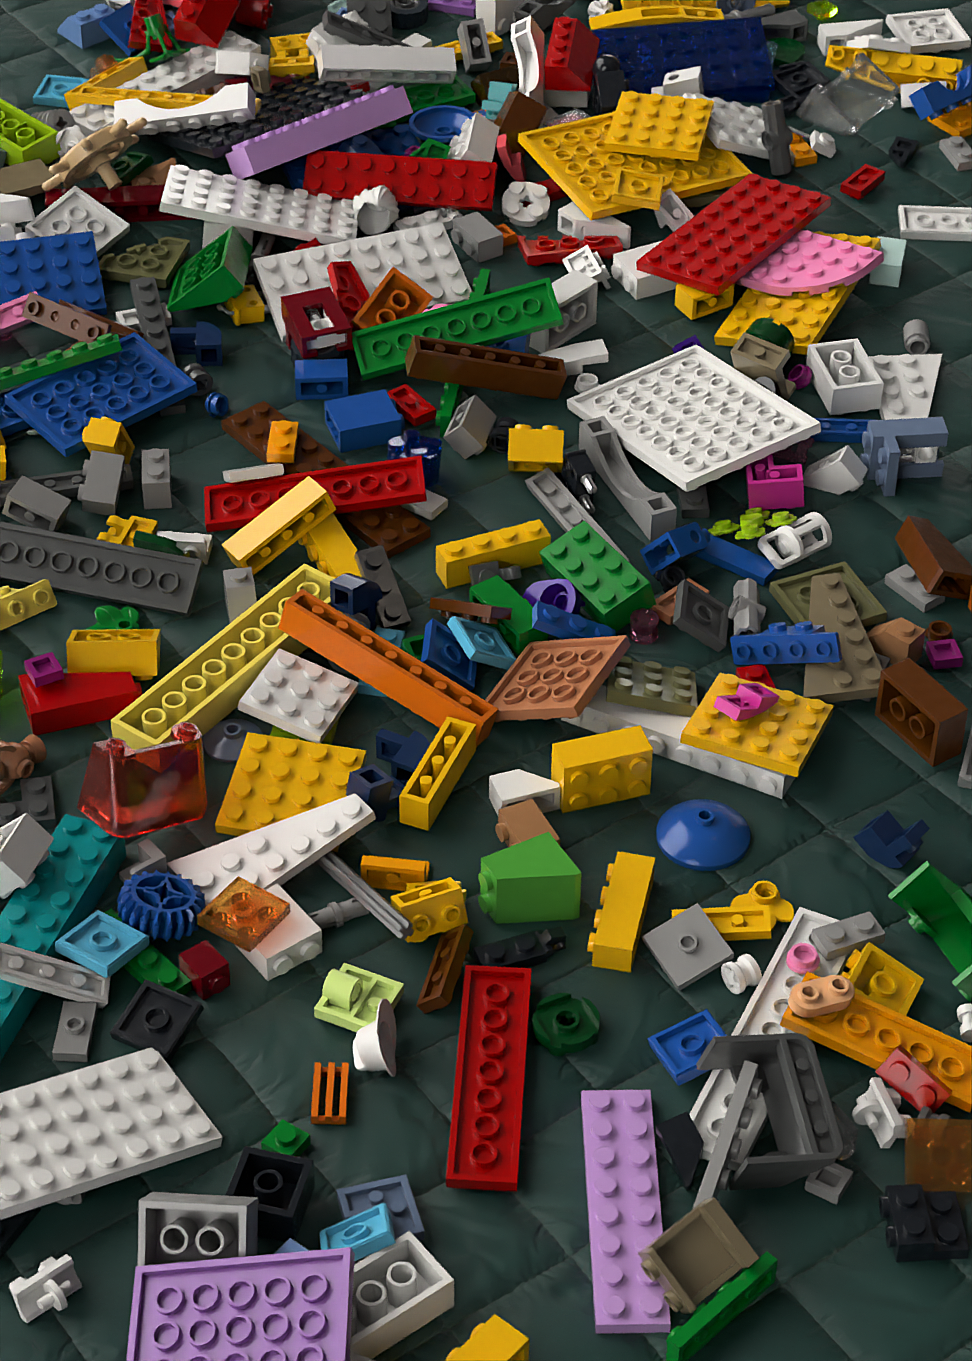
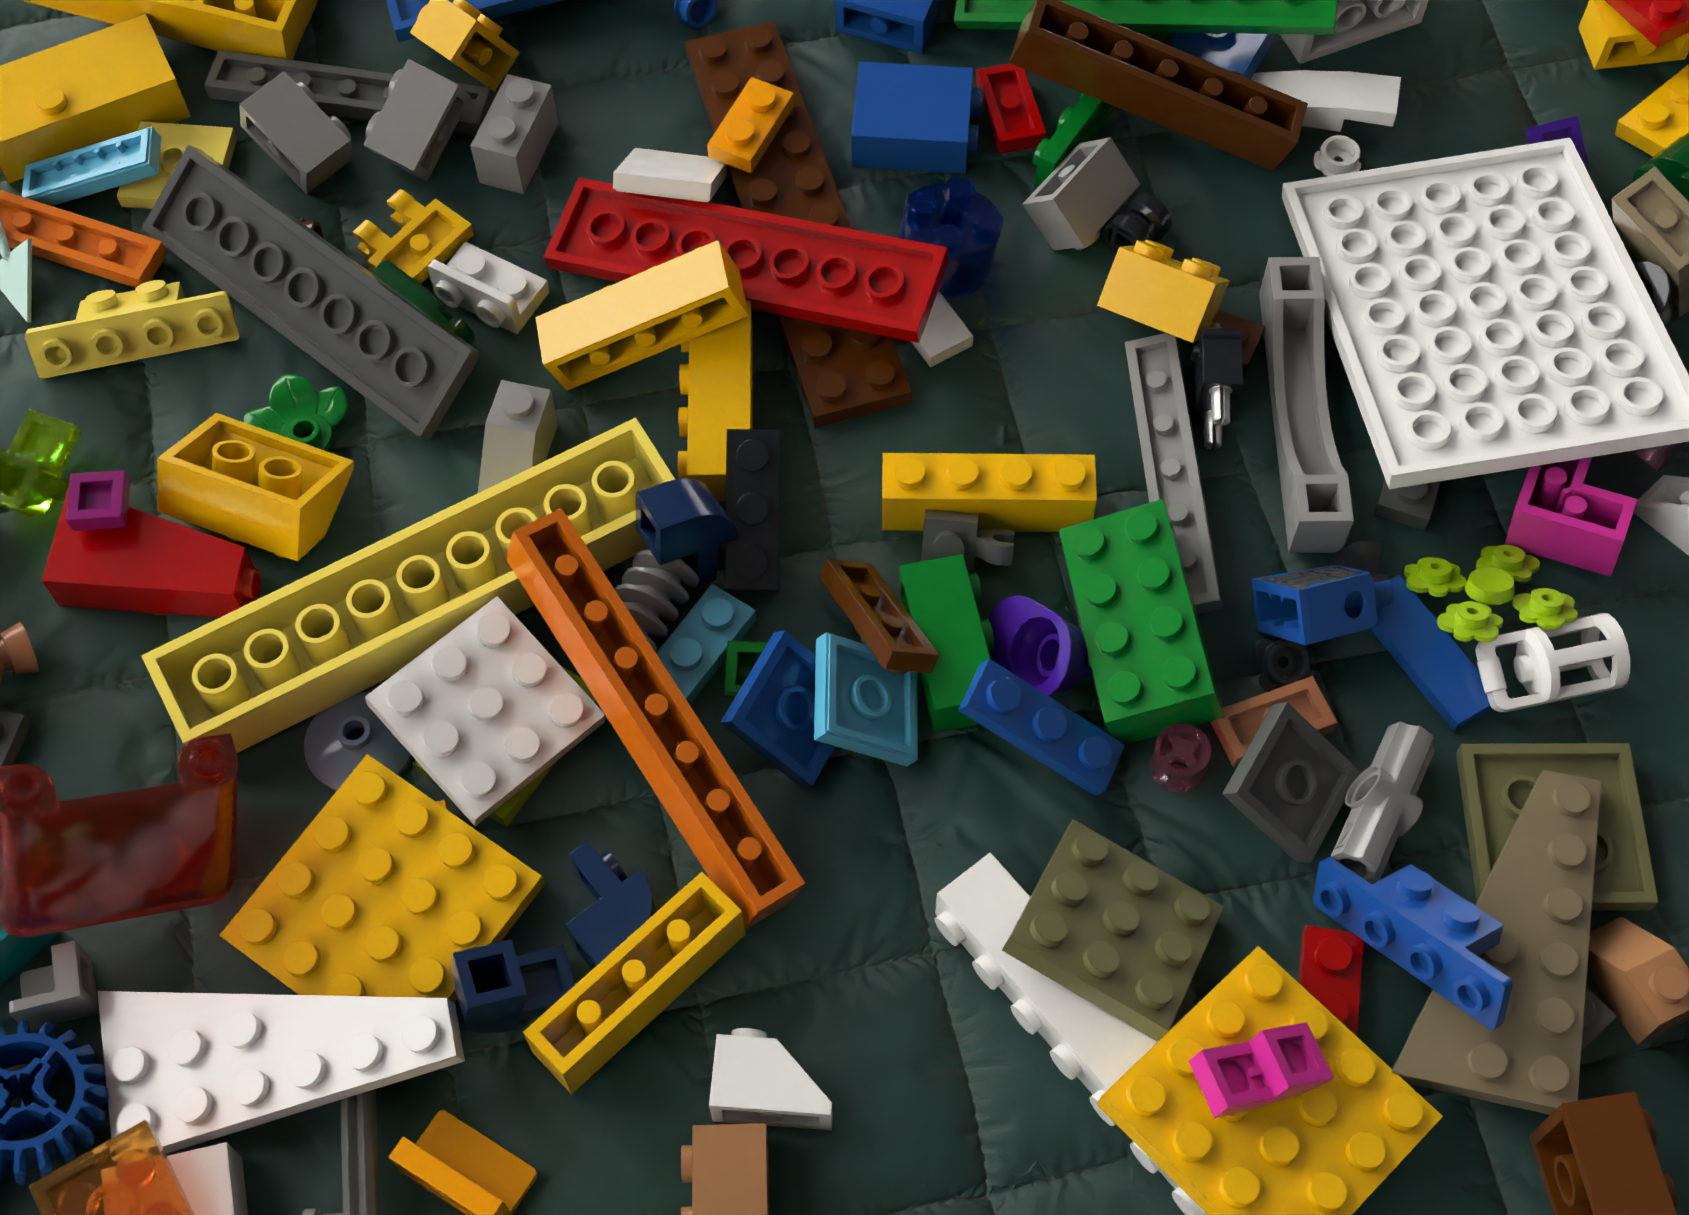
camera: 25 degrees right, 20 degrees up
nougat plate [485,635,631,722] -> none
yellow brick [551,725,653,813] -> none

